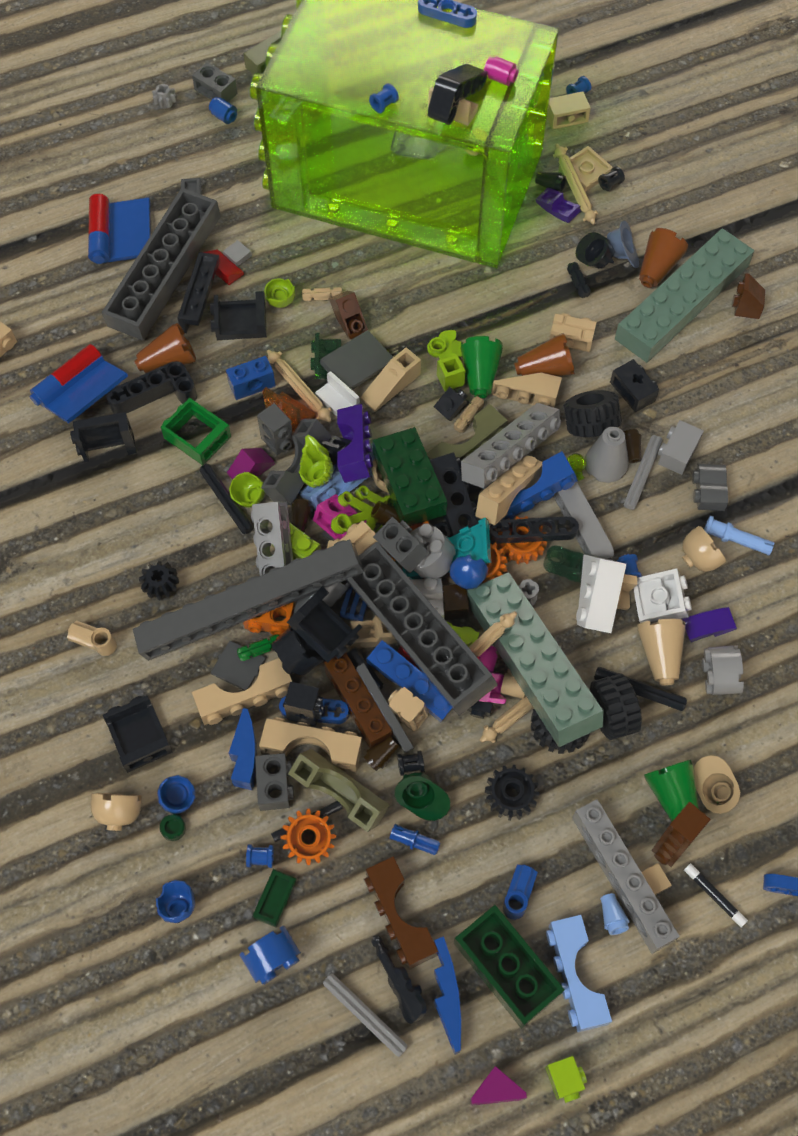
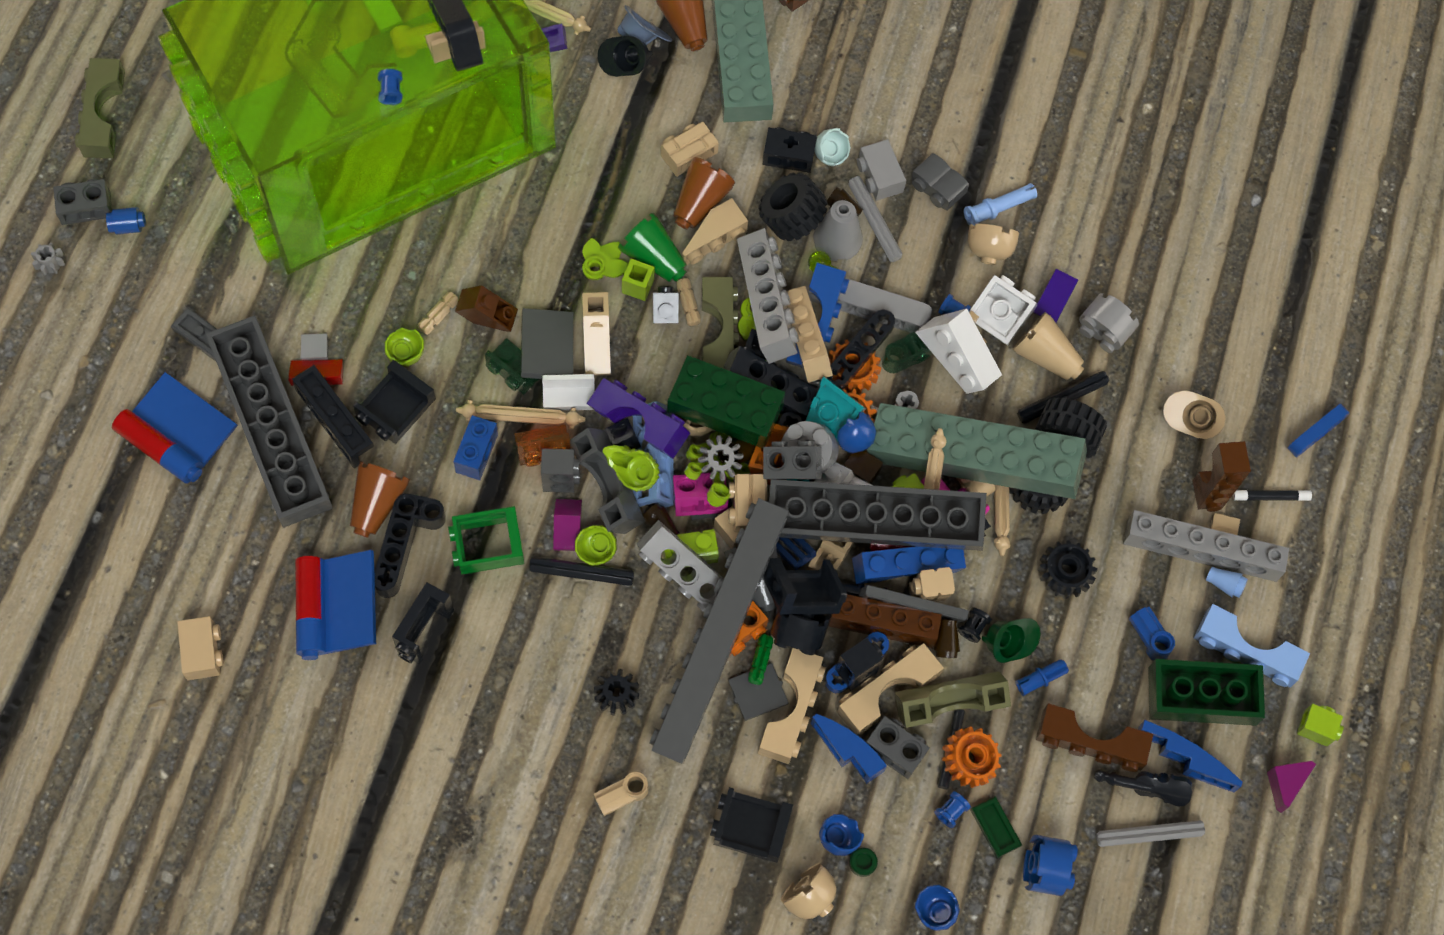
camera: 55 degrees left, 5 degrees up
black axle [567,262,591,298] -> none
green cone [644,760,699,822] -> none
none -> light grey gear [698,436,743,481]
none -> light aqua hair [814,128,851,166]

